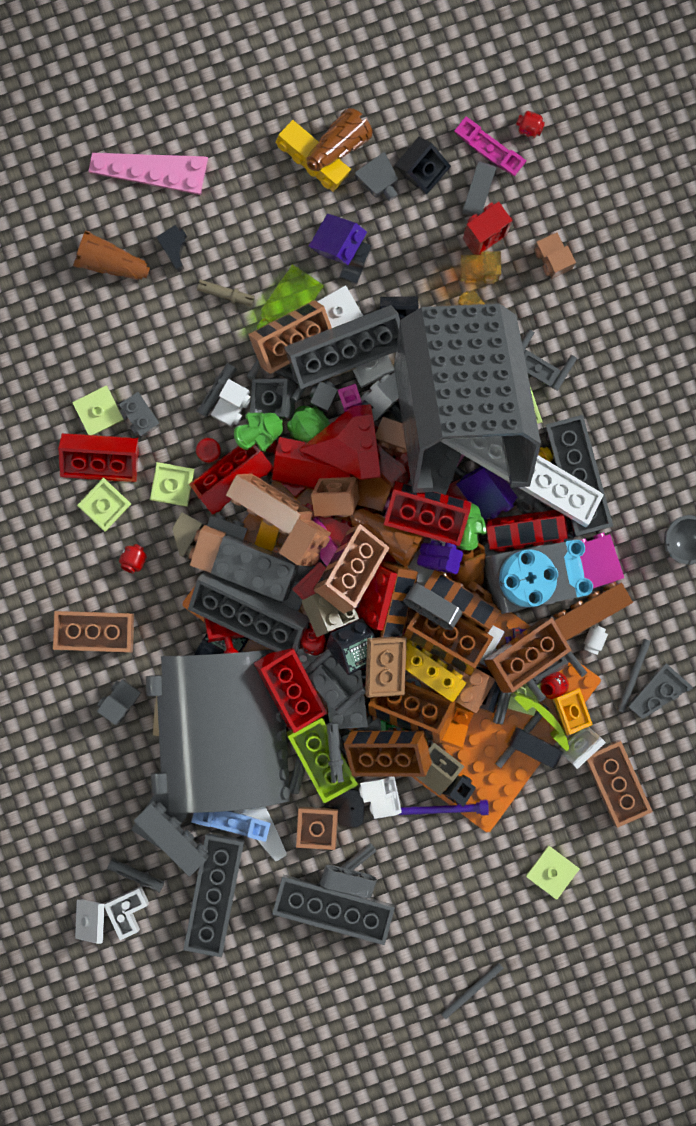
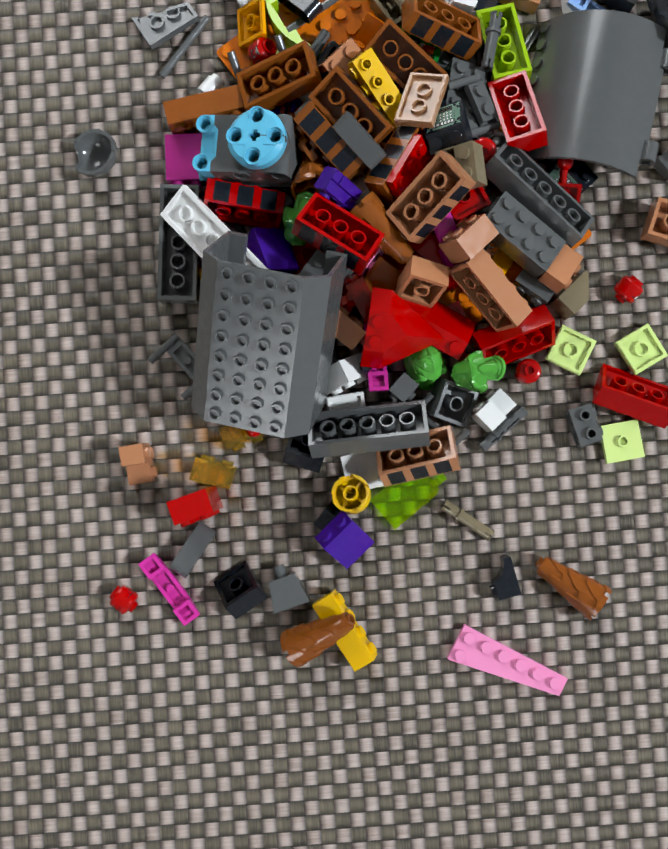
camera: 160 degrees left, 0 degrees up
none -> yellow cylinder [331,474,371,514]

